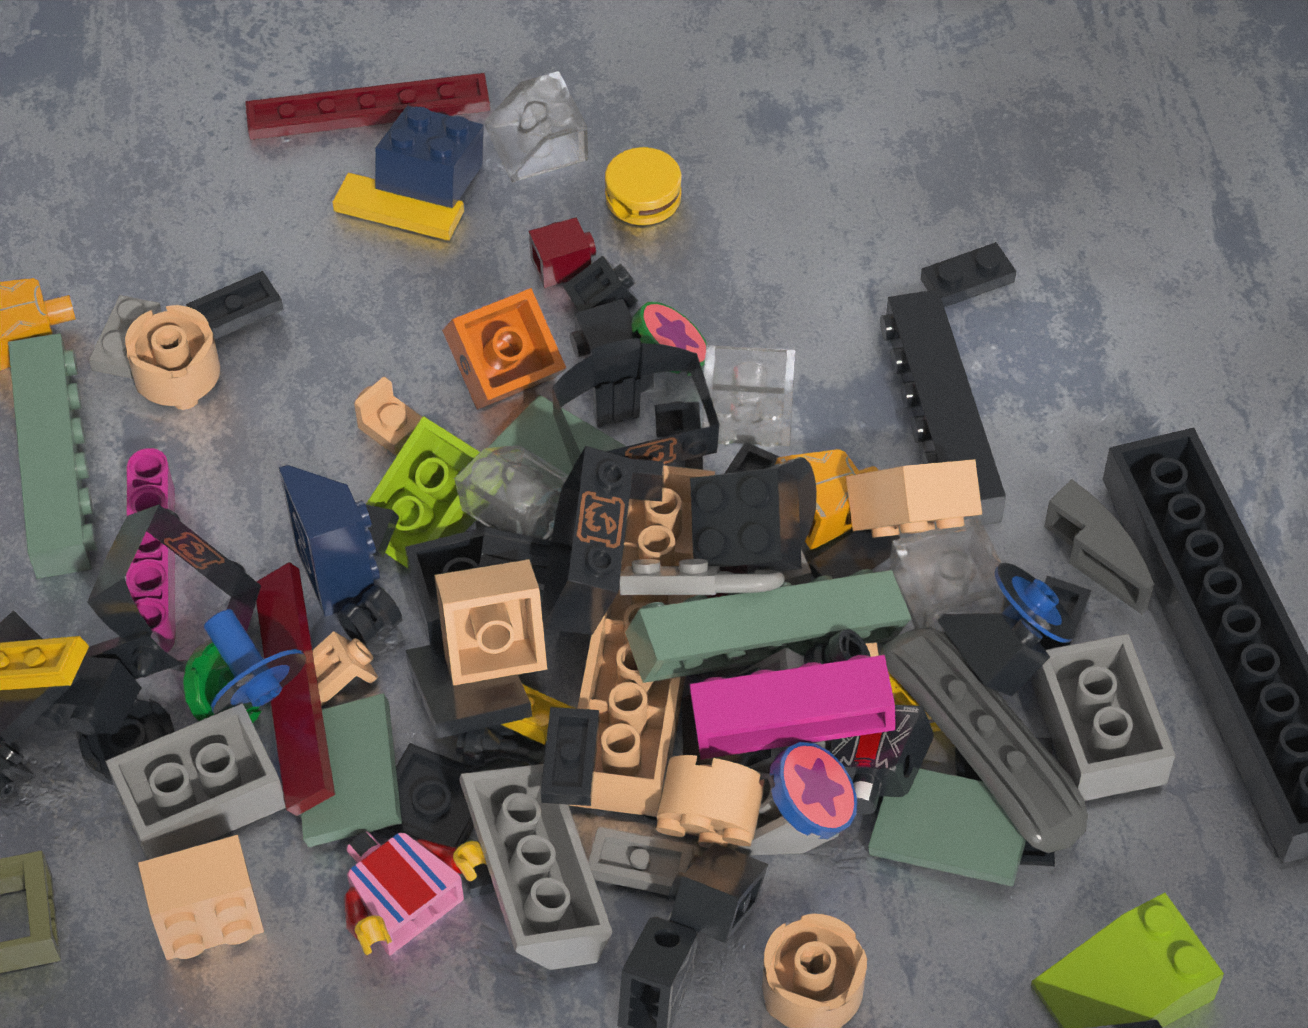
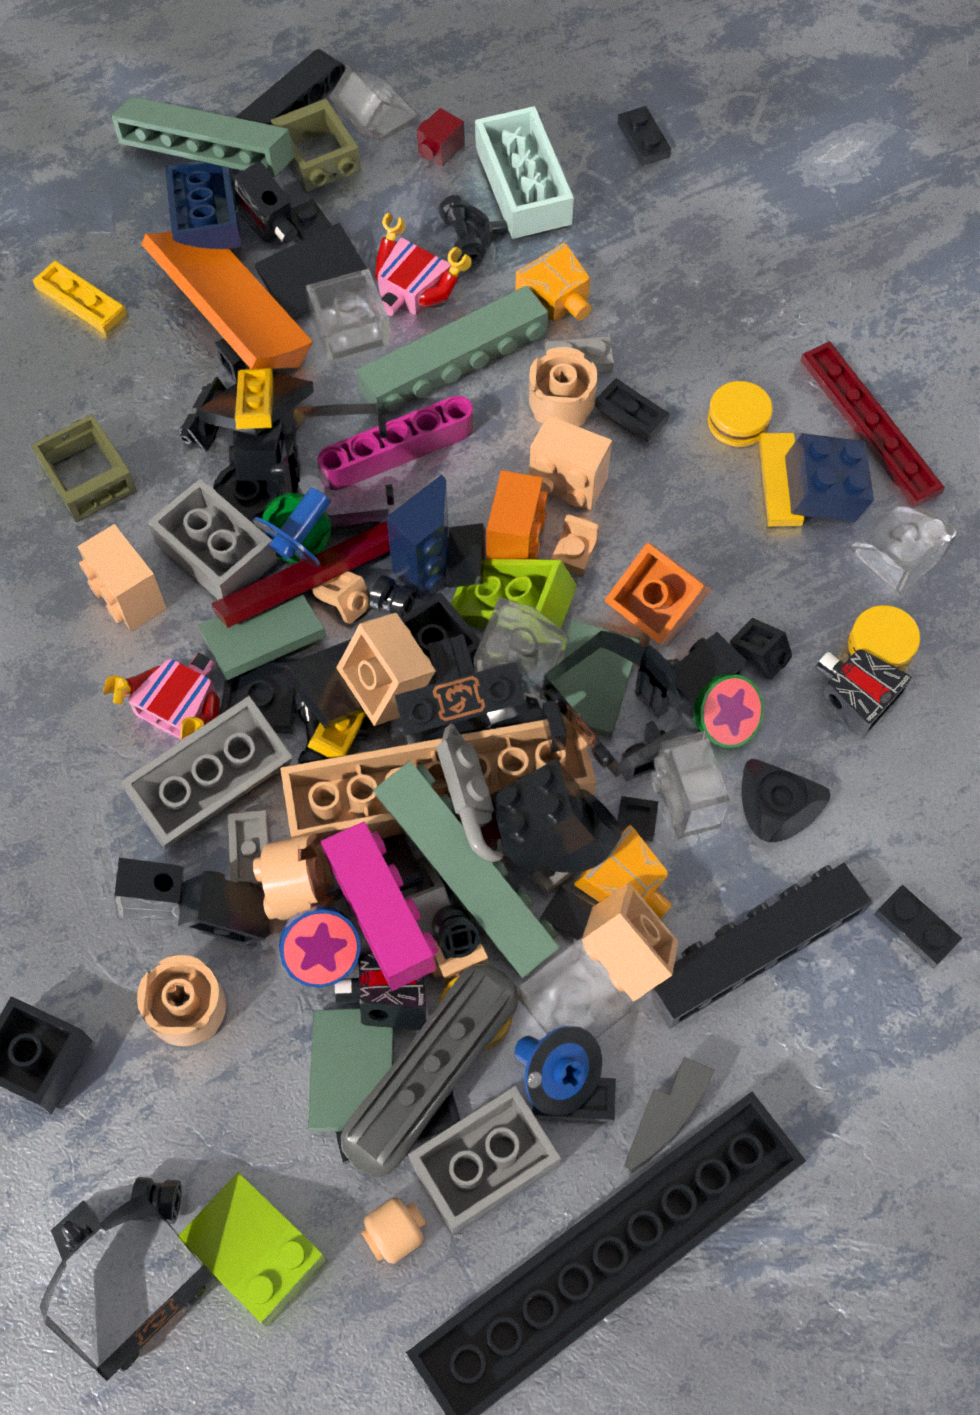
camera: 70 degrees right, 10 degrees up
dark red brick [529,217,596,288] -> none
black plate [541,707,600,806] -> none
black slope [937,613,1050,697] -> none
none -> light nougat head [360,1197,426,1264]
none -> orange brick [486,470,548,559]
none -> light nougat brick [529,415,612,510]
none -> yellow head [707,381,773,447]
none -> black hat [742,759,831,842]
none -> black torso [816,649,912,739]

